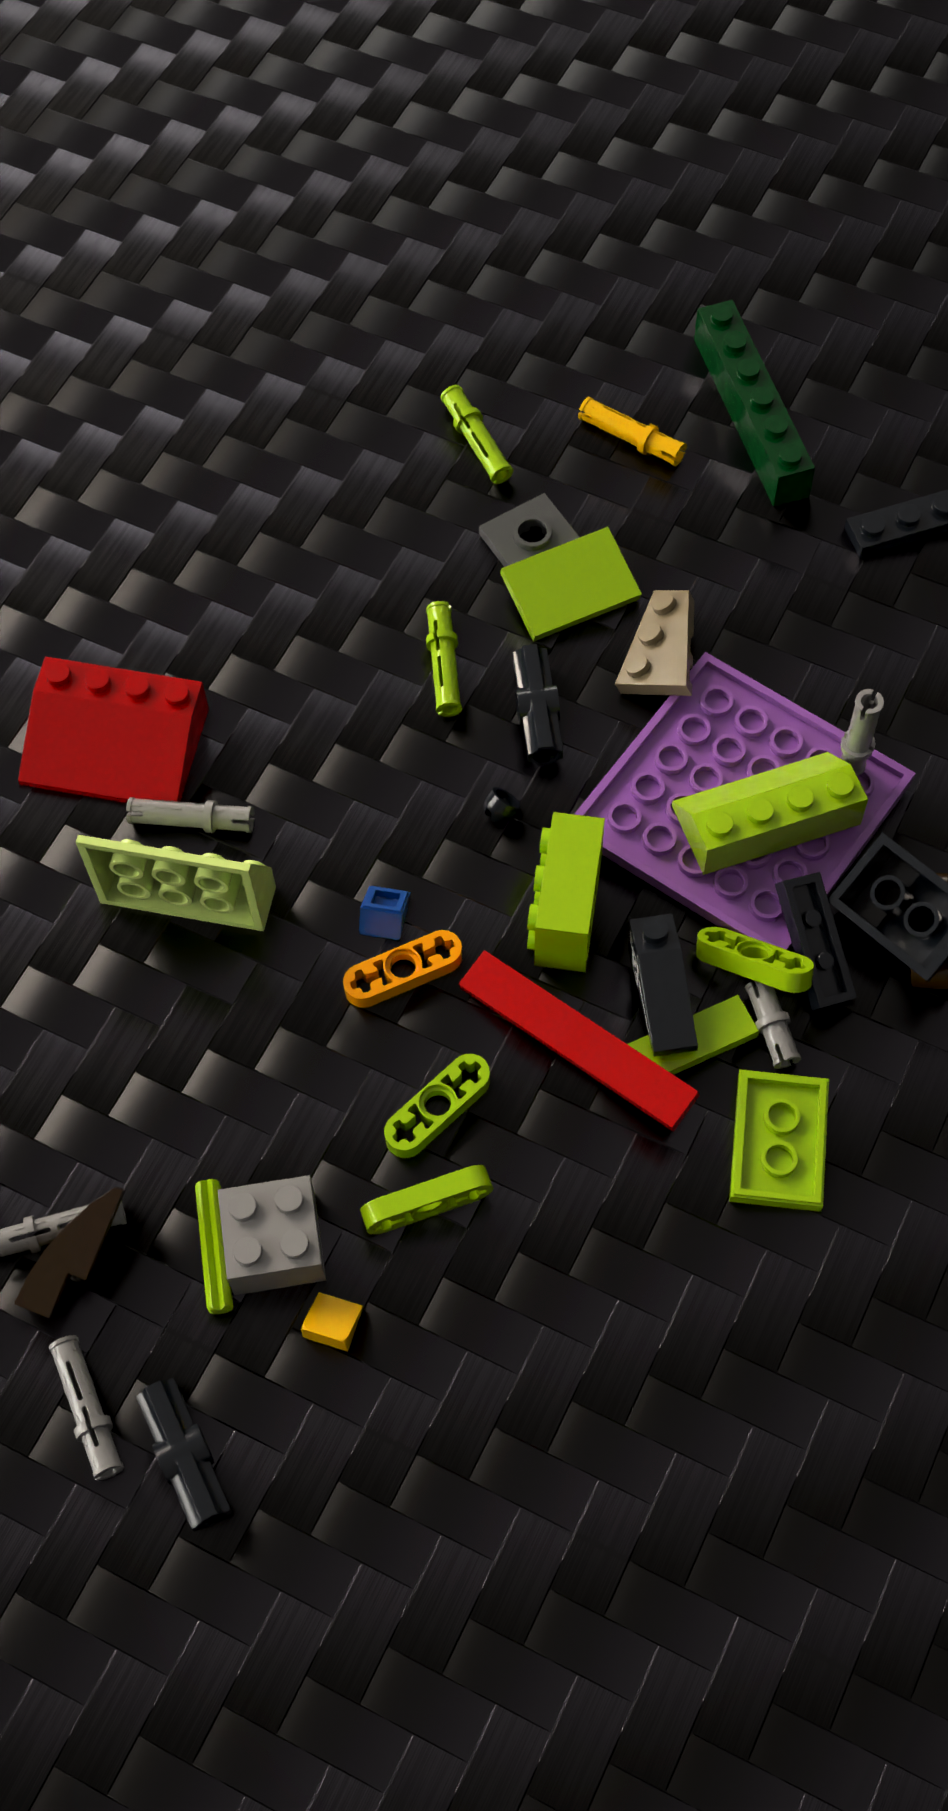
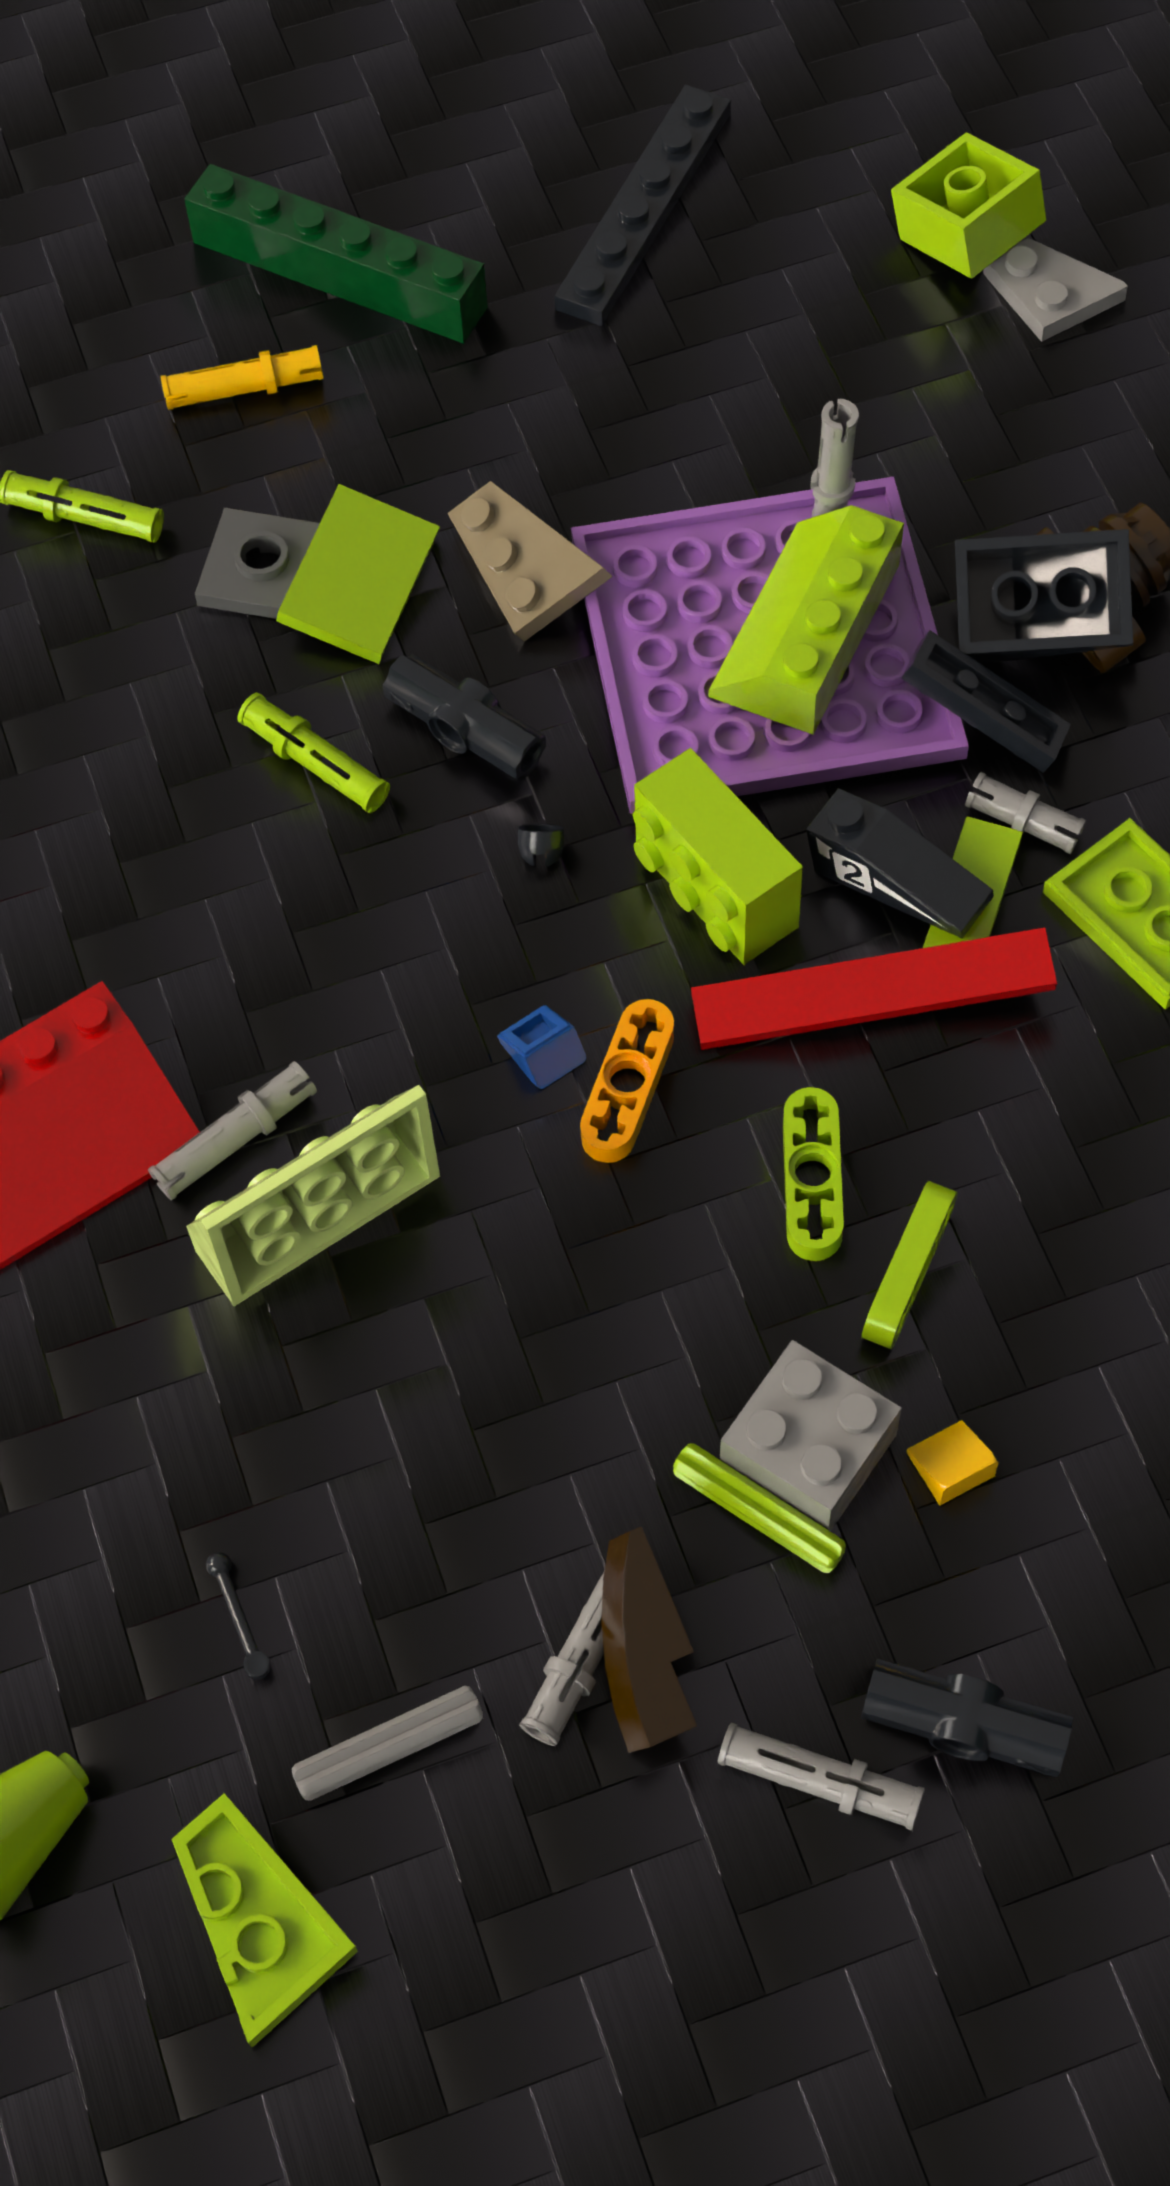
camera: 45 degrees left, 0 degrees up
lime beam [696,927,814,993] -> none

